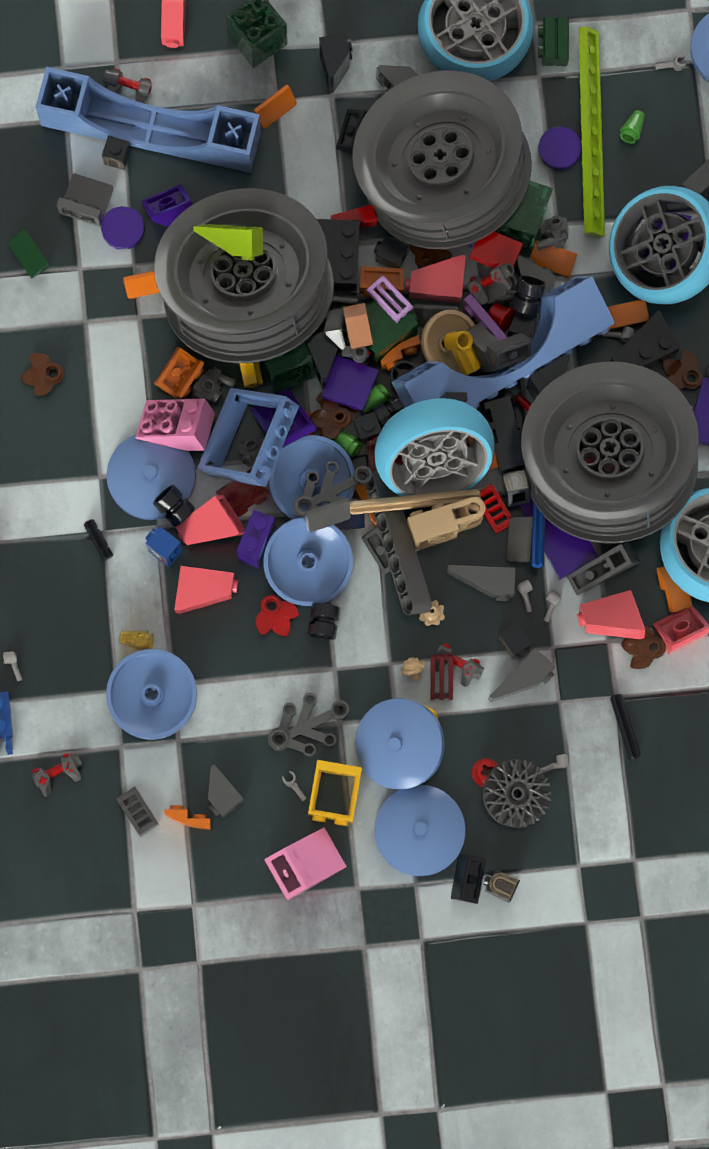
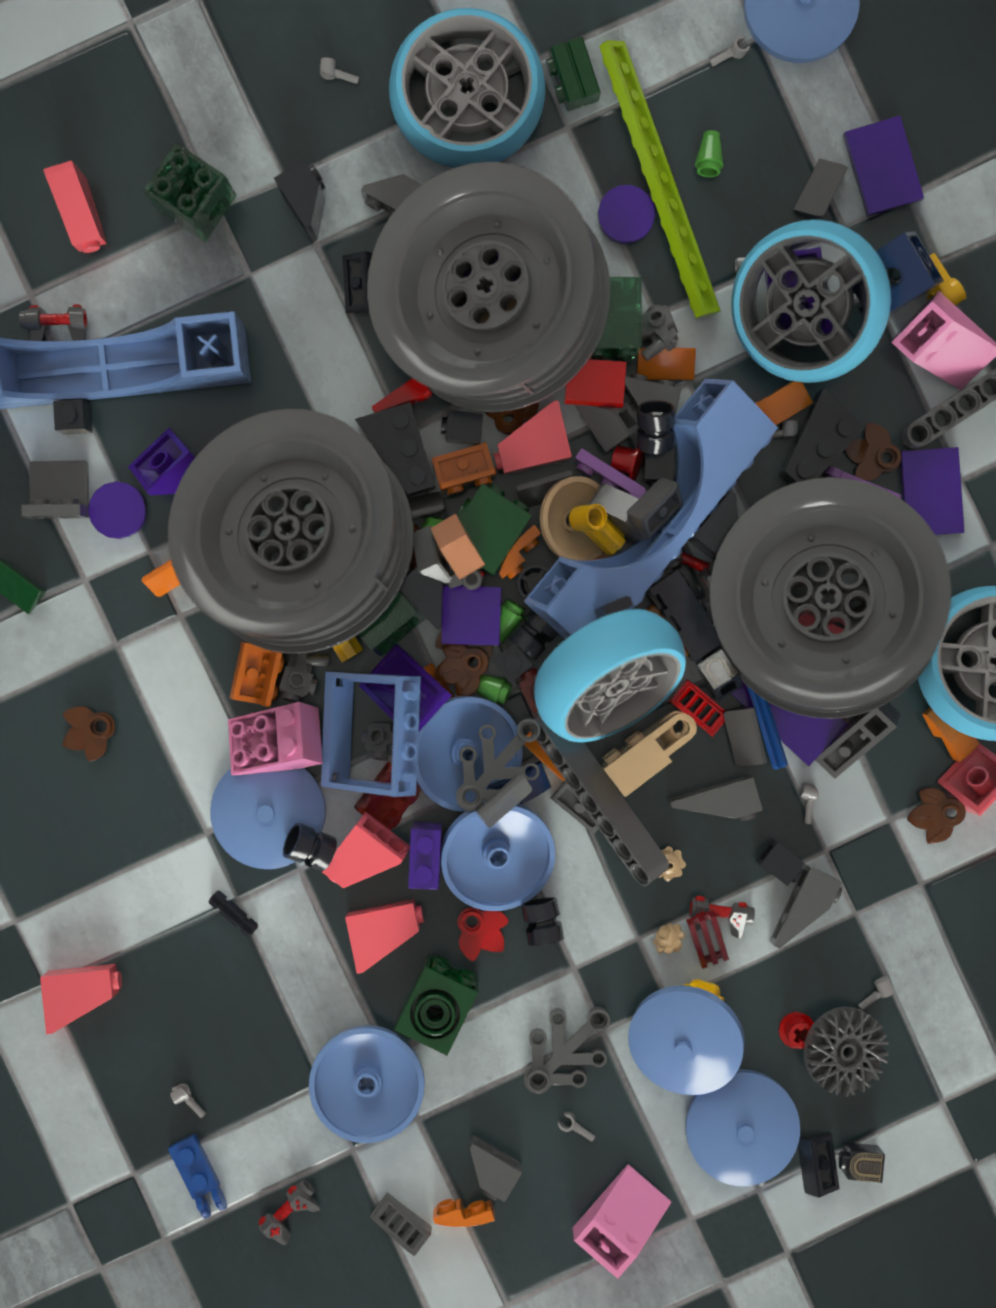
camera: 20 degrees left, 10 degrees up
clear yellow cone [119,630,154,651] -> none
blue brick [145,526,183,568] -> none
lime slope [193,224,263,260] -> none
orange slope [254,85,297,129] -> none
yellow window [308,760,362,826] -> none
tan axle [349,489,481,515] -> none
lavender tile [367,275,413,323] -> none
dark grey piece [468,263,514,305] -> none
light grey hand [517,580,533,613] -> none
coral slope [577,590,645,639] -> none
black axle [610,694,641,759] -> none
none -> dark green brick [395,955,479,1056]

